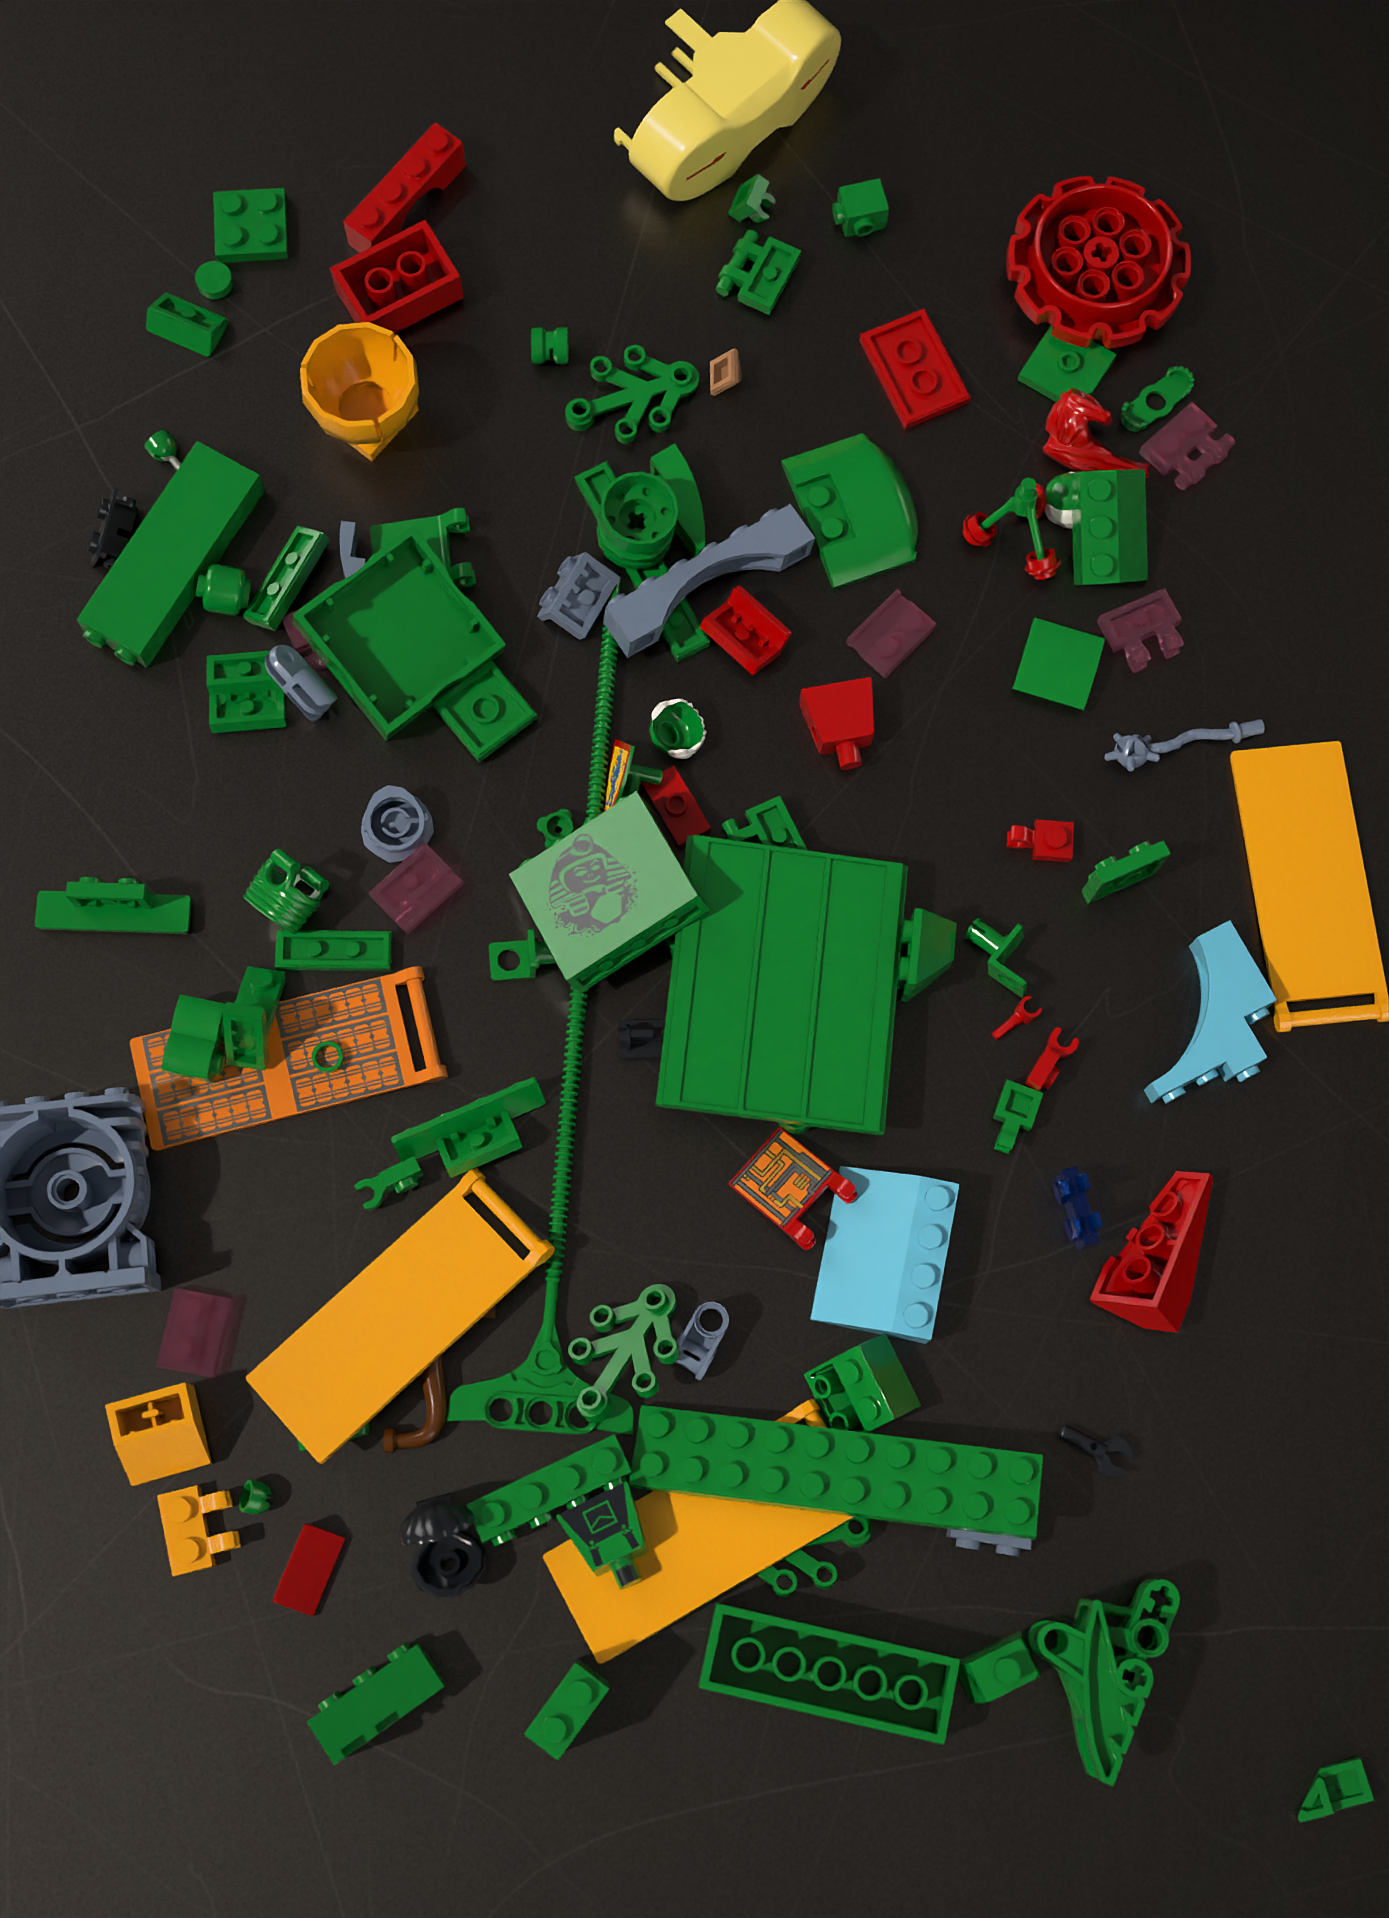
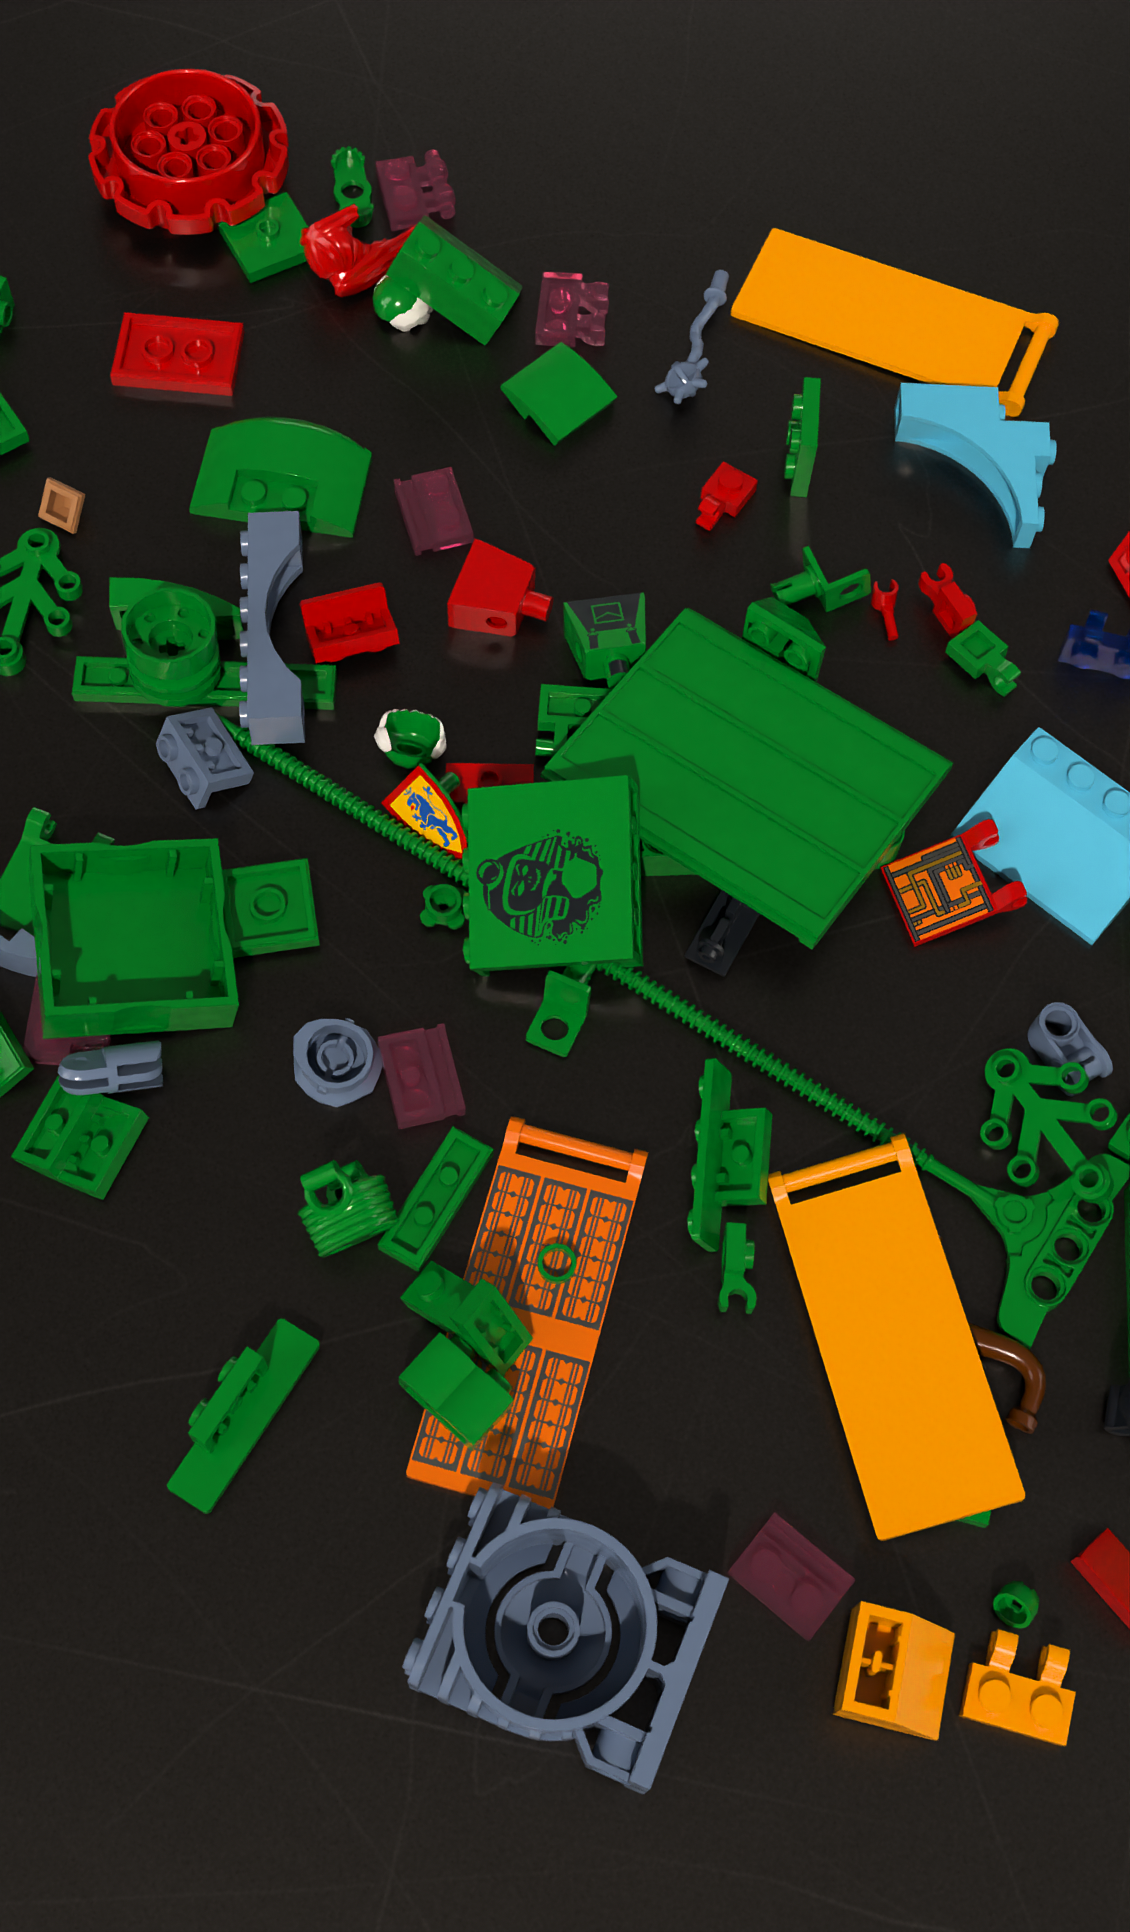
camera: 60 degrees left, 10 degrees down
plant [963,478,1061,580] -> none
none -> green torso [563,592,646,690]

